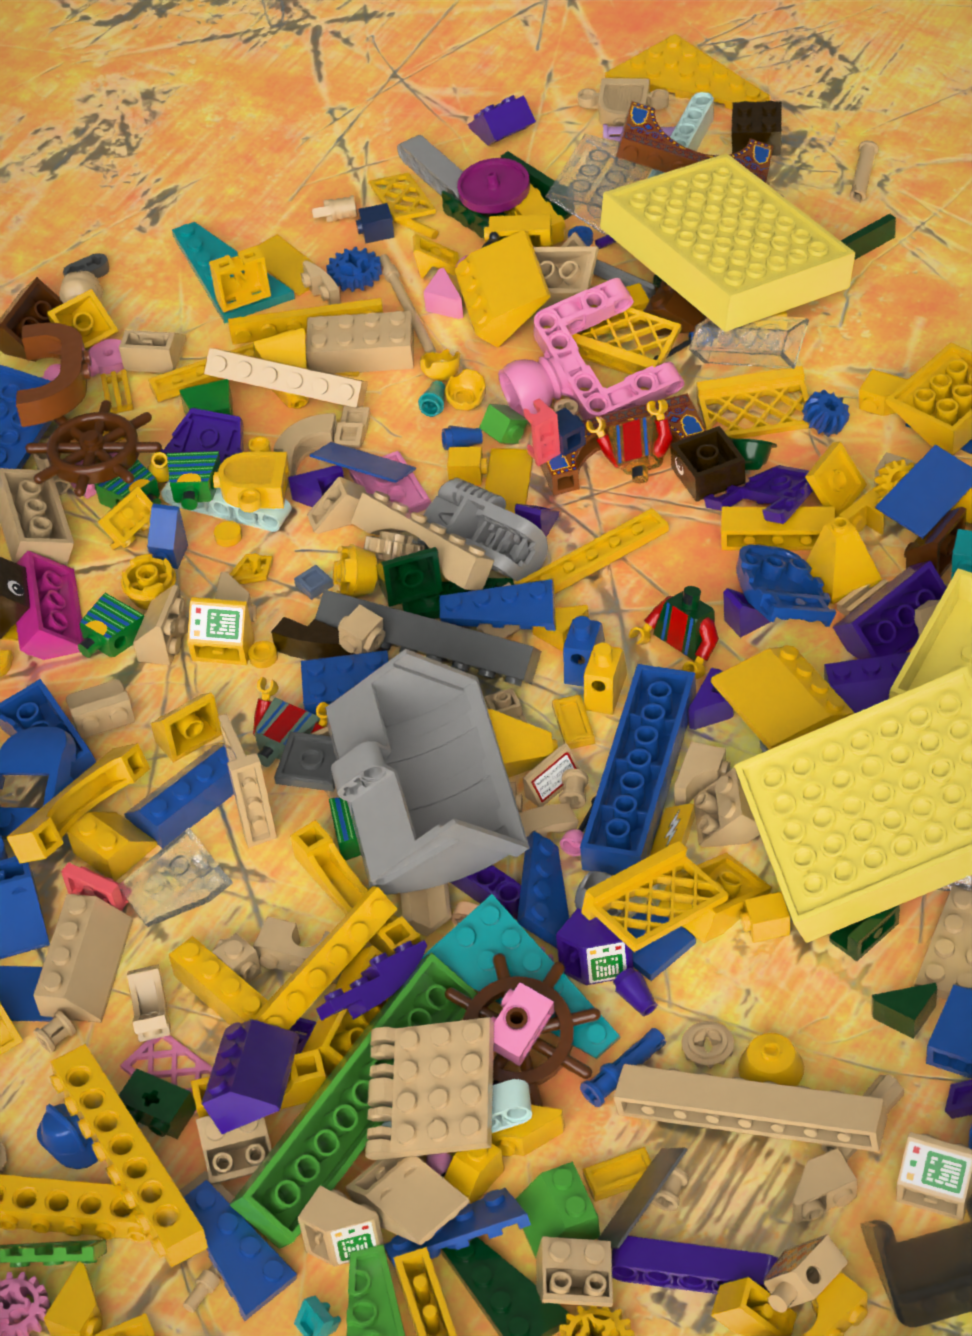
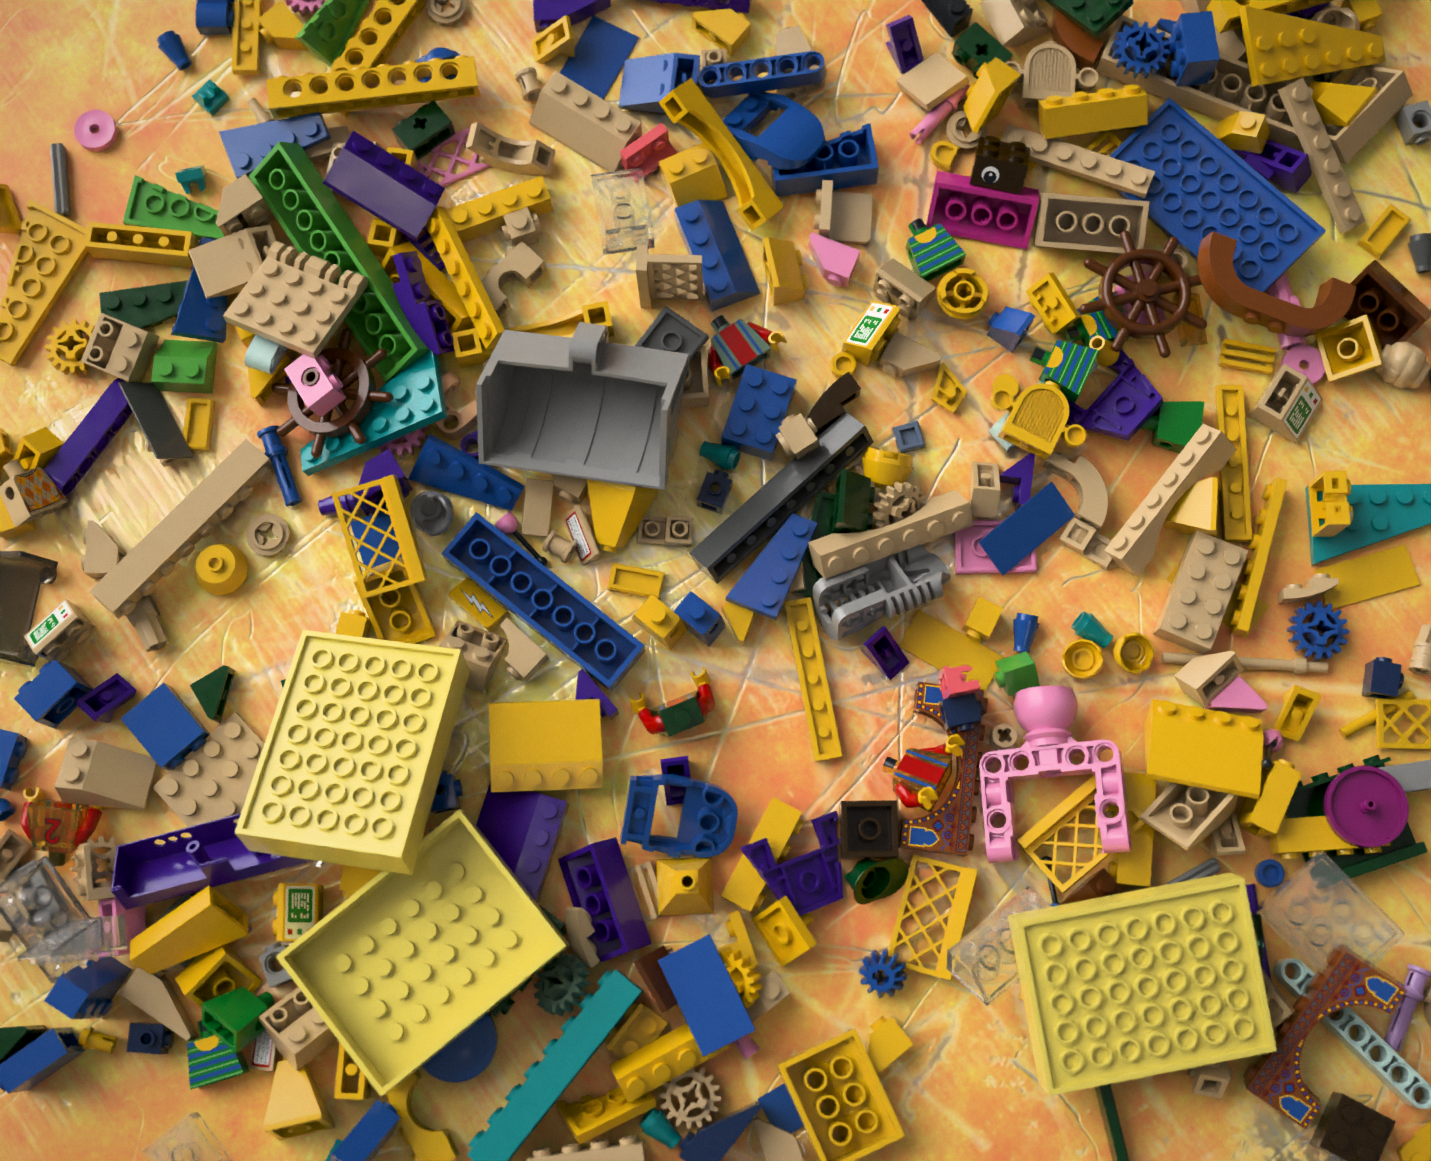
camera: 110 degrees right, 30 degrees up
none -> bright pink slope [809,232,860,287]
none -> tan slope [1175,651,1244,706]

